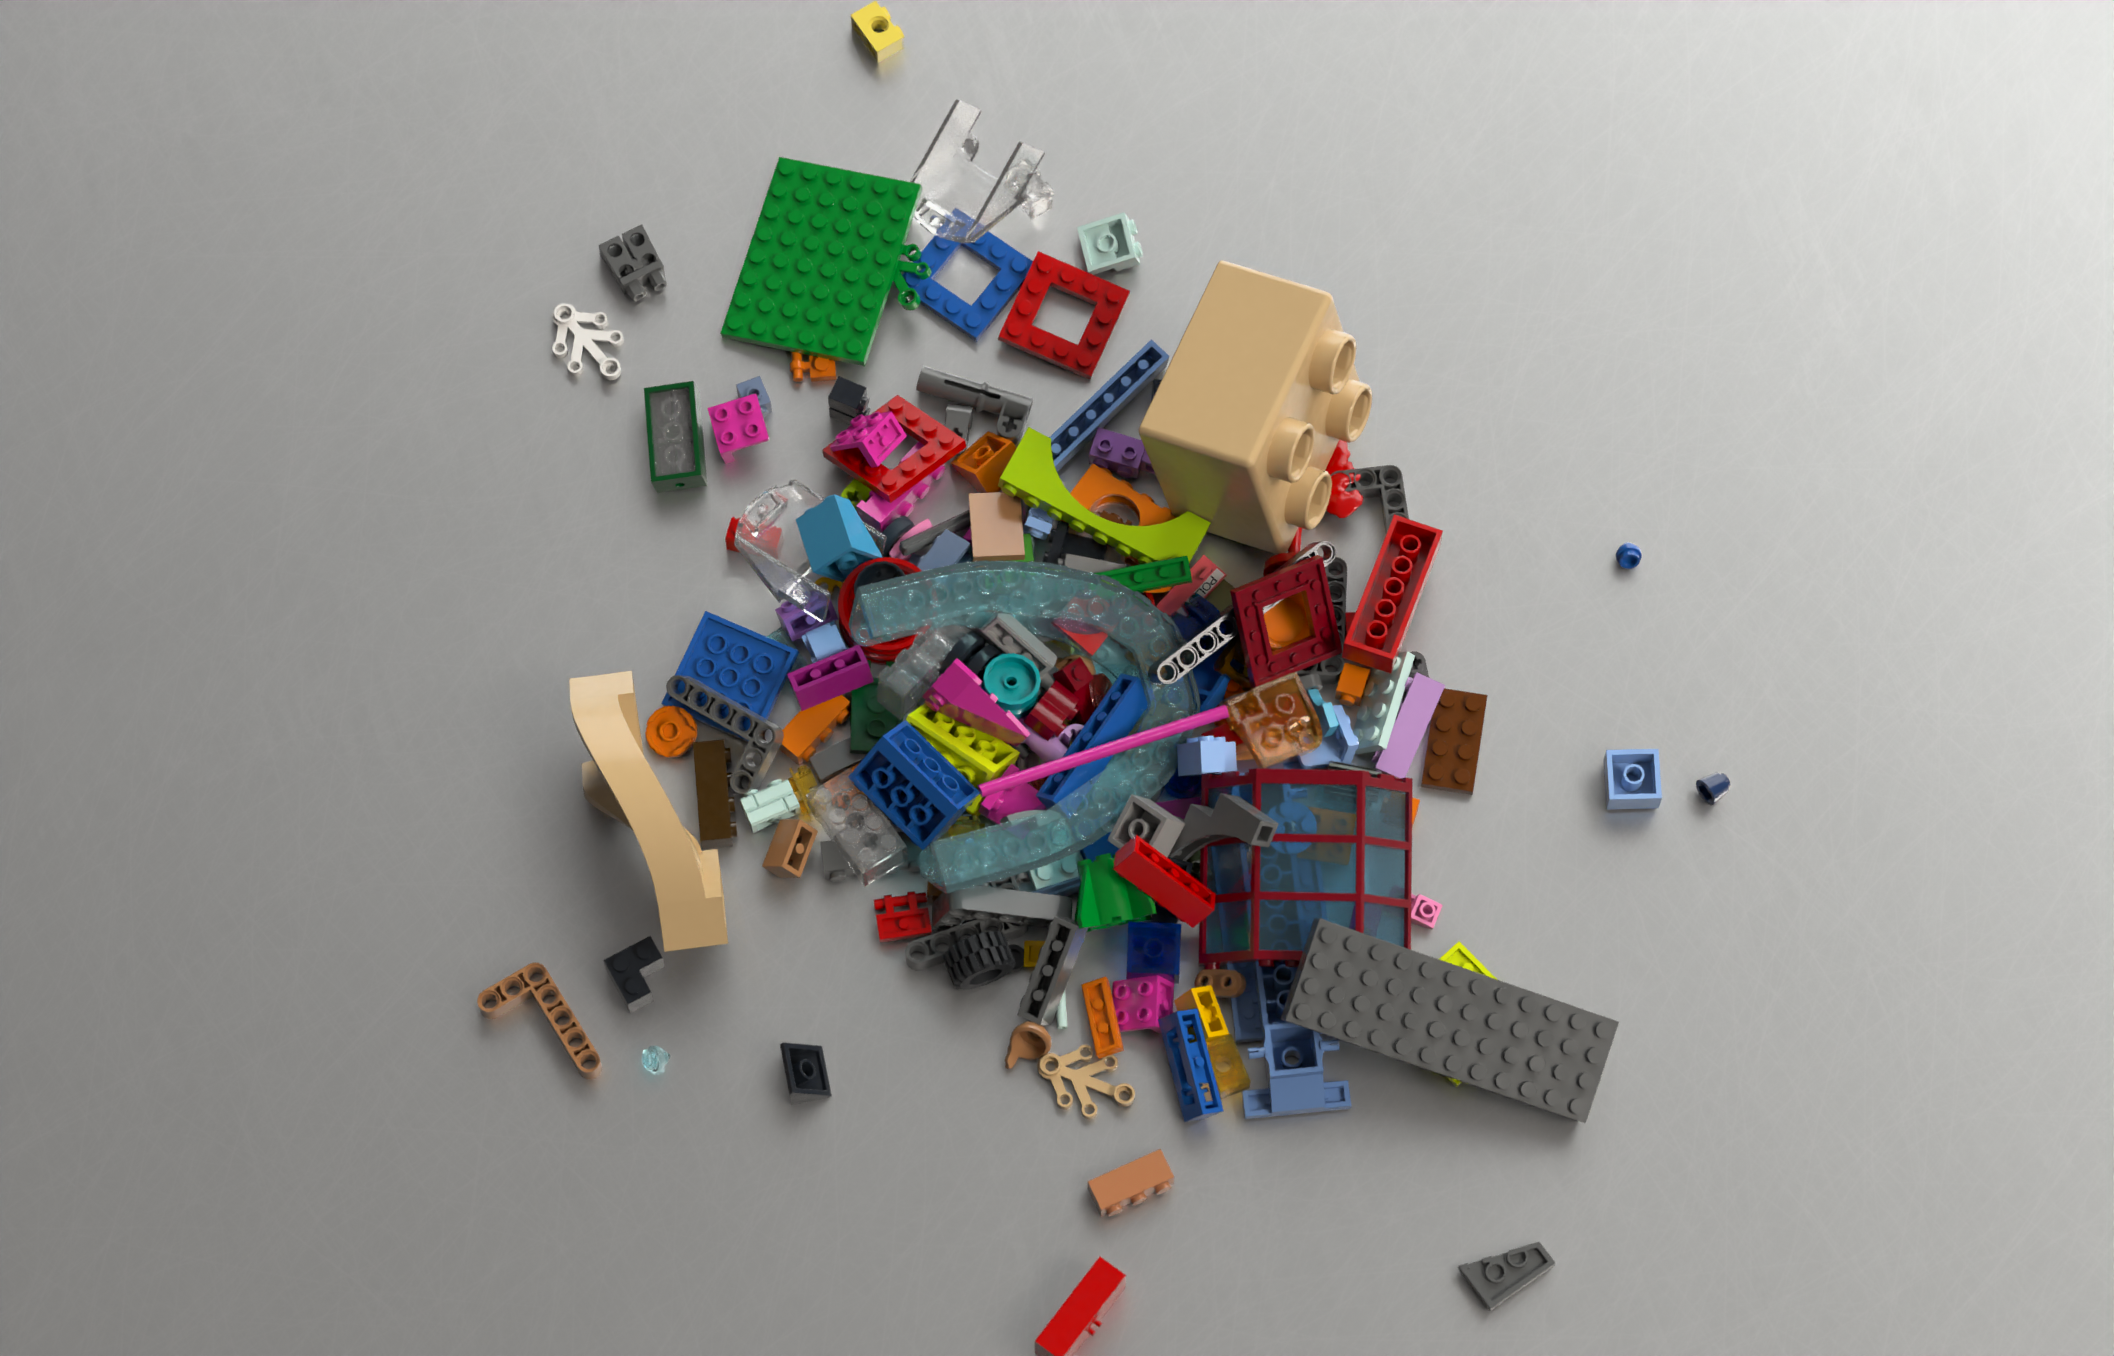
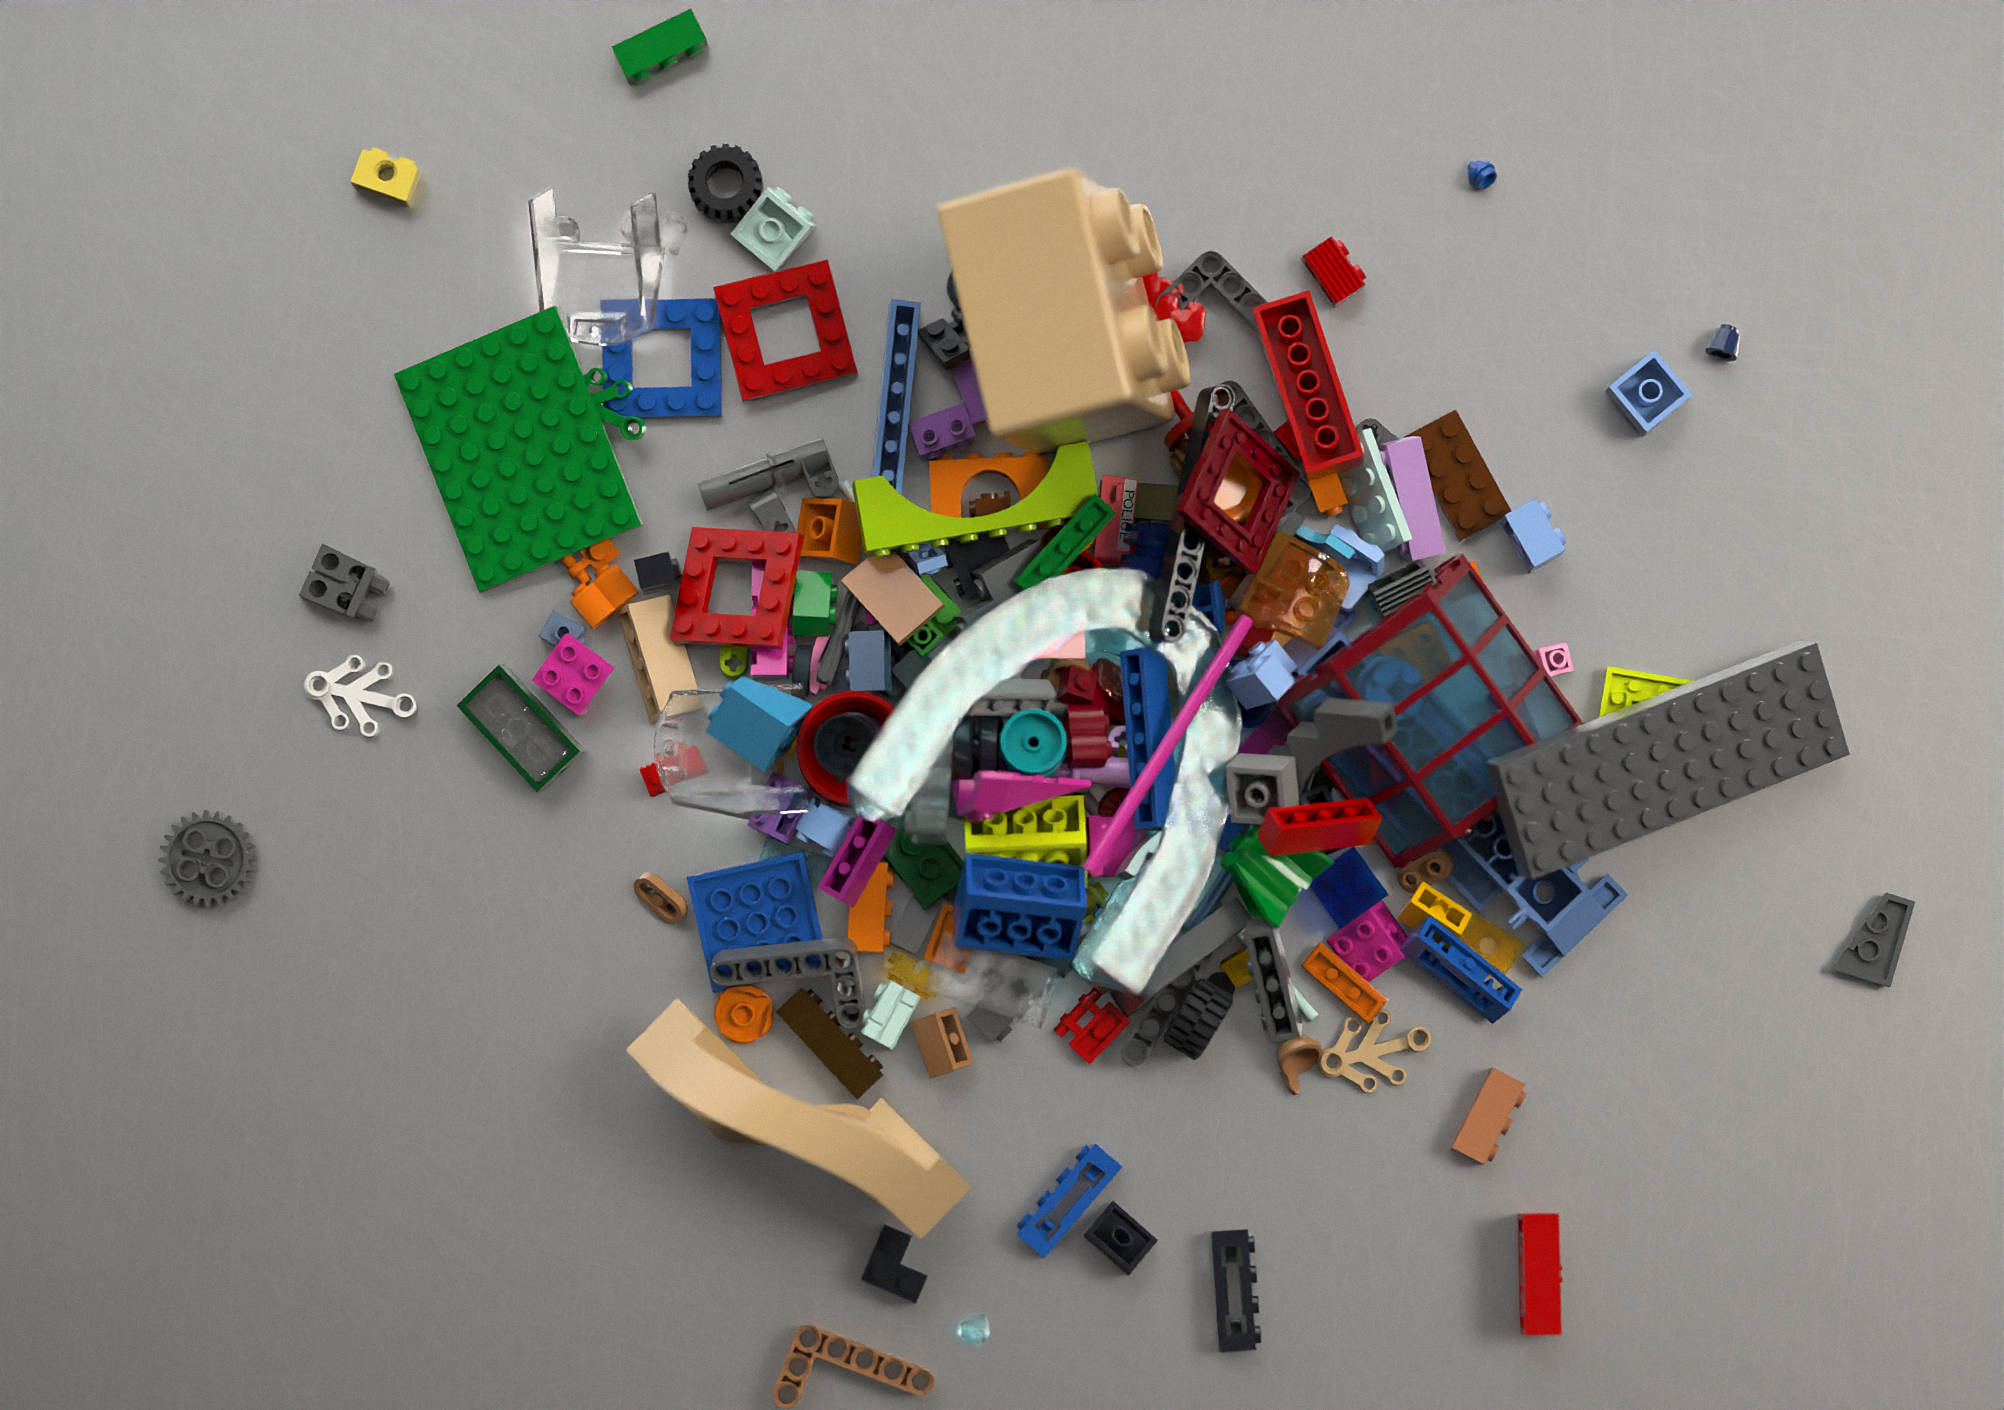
camera: 35 degrees left, 15 degrees up
dark pink bracket [830,411,907,468] -> none
none -> dark grey gear [158,810,257,907]
none -> orange brick [570,563,639,631]
none -> green brick [612,8,708,84]
none -> tan brick [616,595,704,724]
none -> medium nougat plate [633,872,688,924]
none -> black tyre [688,144,763,223]
none -> brick [793,571,838,637]
none -> blue brick [1017,1143,1122,1258]
none -> black brick [1211,1229,1261,1352]
none -> red brick [1302,236,1366,308]
none -> light blue brick [1500,498,1566,574]

